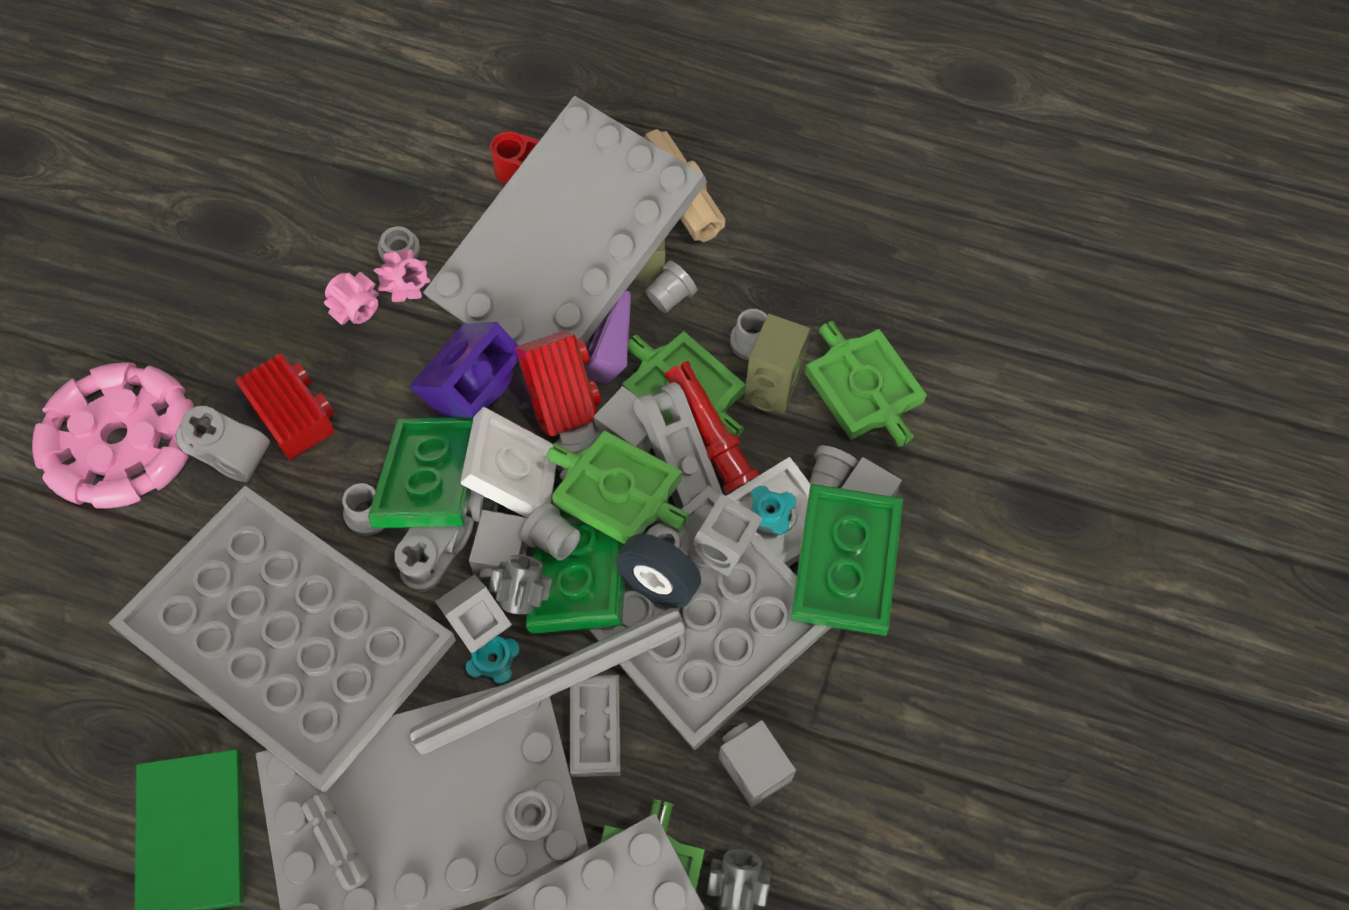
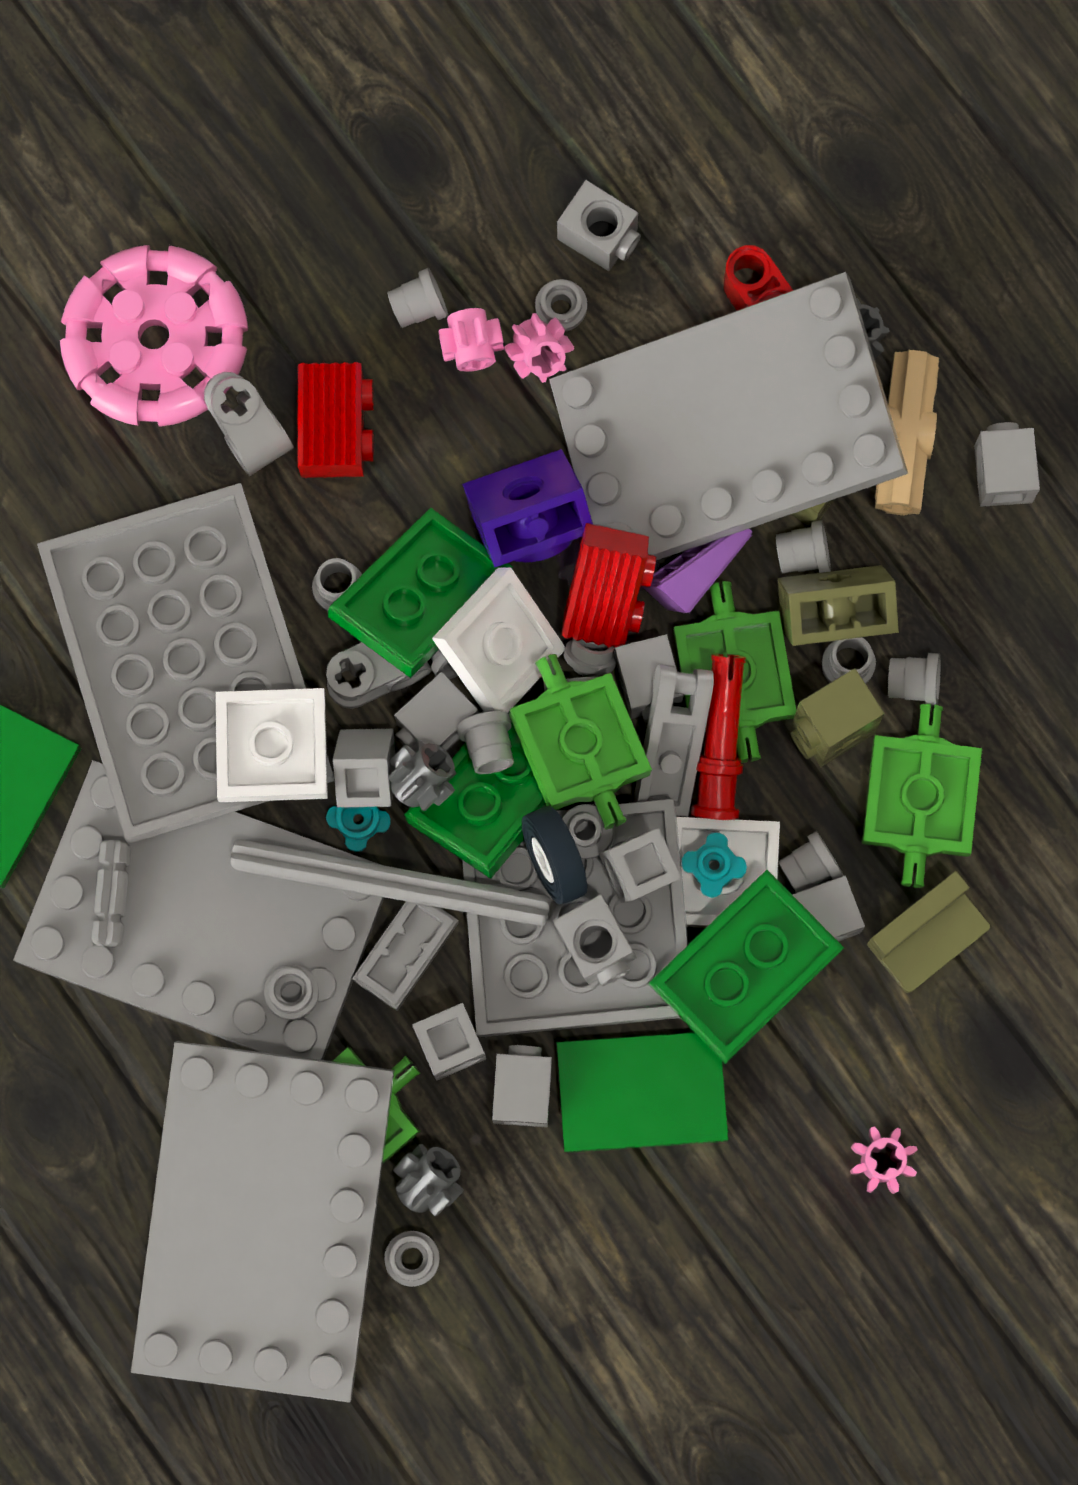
camera: 40 degrees right, 15 degrees up
none -> white plate [216,688,328,802]
none -> light grey piece [387,268,448,328]
none -> light grey brick [412,1003,486,1081]
none -> light grey brick [553,894,637,986]
none -> light grey brick [557,180,641,271]
none -> green tile [557,1033,728,1153]
none -> olive brick [777,565,899,646]
none -> bright pink gear [850,1126,918,1194]
none -> olive panel [867,871,990,993]
none -> light grey piece [888,653,941,707]
none -> light grey brick [974,422,1040,507]

